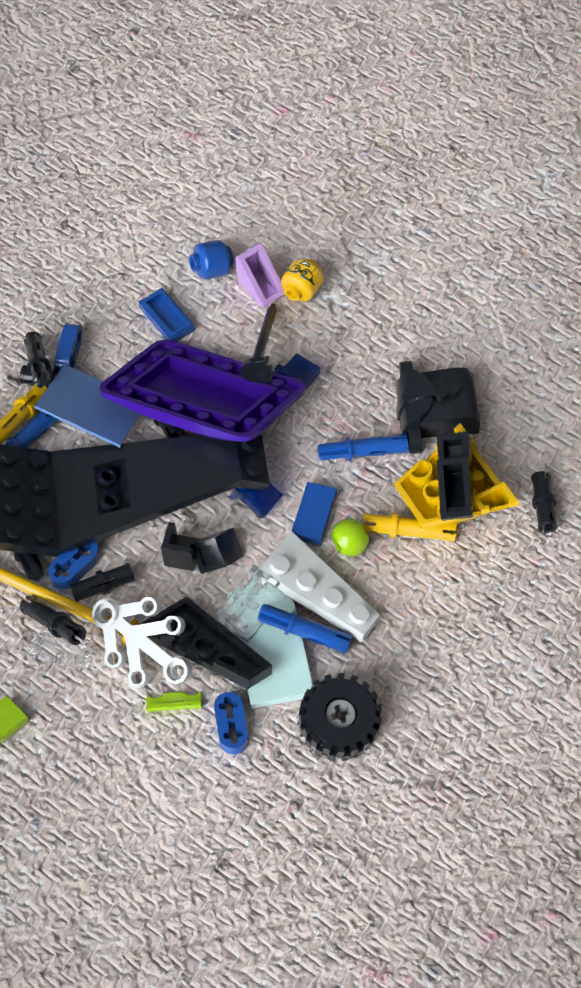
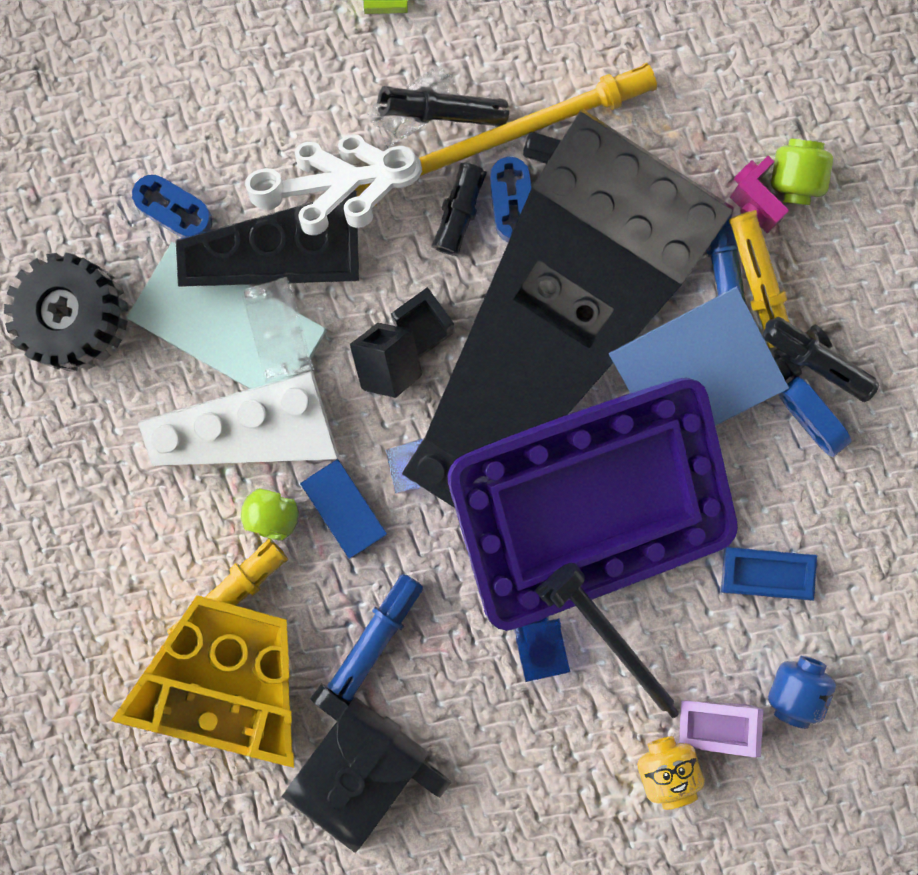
camera: 130 degrees right, 25 degrees up
lime piece [146,691,202,712] -> none
blue axle [258,604,352,654] -> none
black slope [437,431,474,521] -> none
black pin [531,471,558,533] -> none

